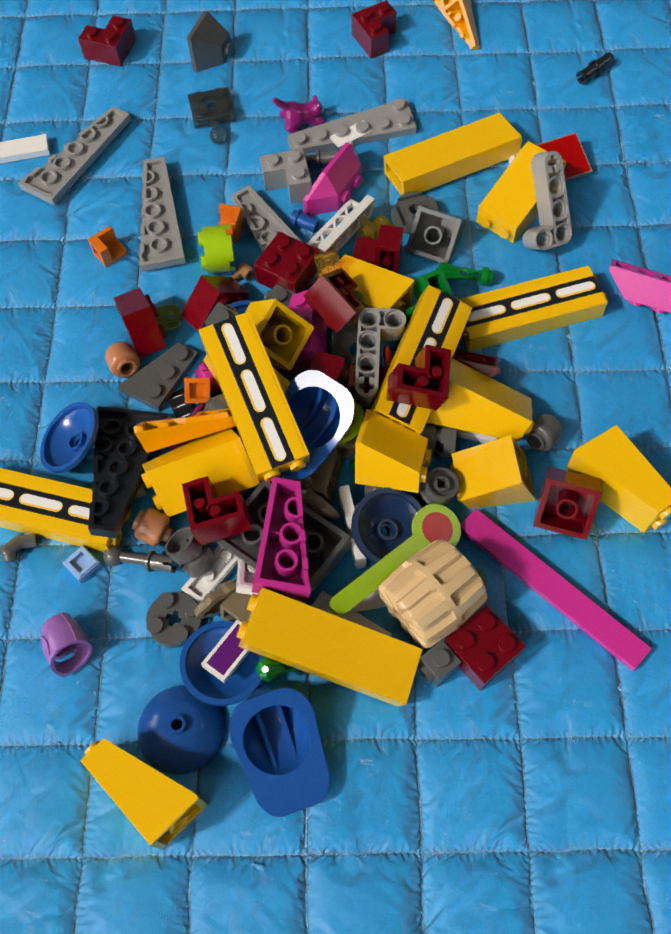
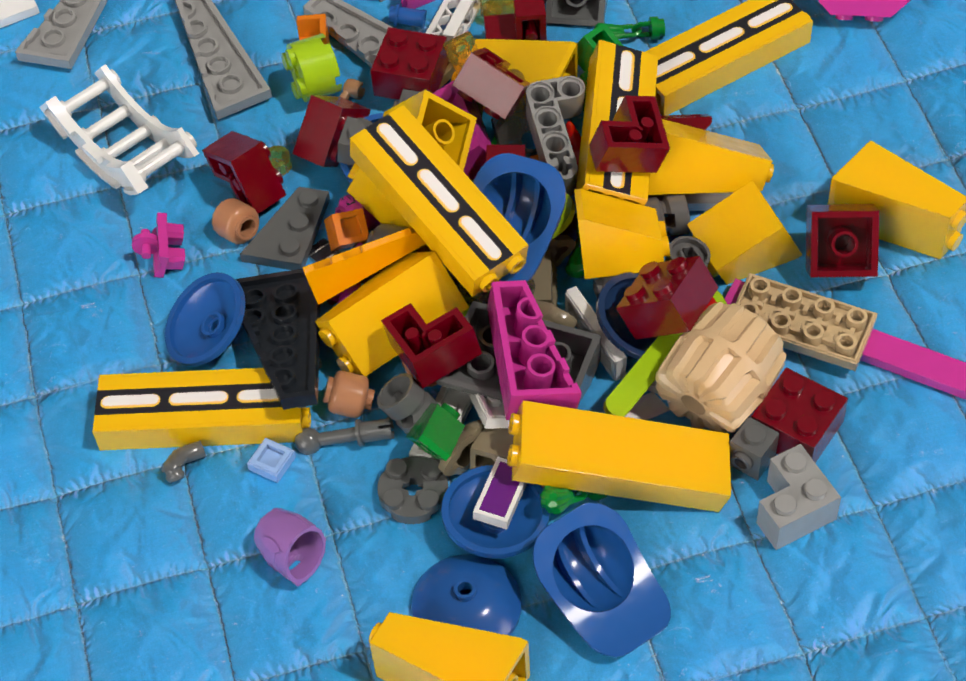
camera: 15 degrees left, 10 degrees down
orange panel [88,226,127,267] -> none
dark grey head [525,414,564,452] -> none
none -> white fence [39,64,199,195]
none -> dark pink hips [132,212,185,278]
none -> green slope [406,402,465,461]
none -> dark red brick [616,256,718,339]
none -> tan tile [735,273,878,371]
none -> light grey brick [756,444,841,550]

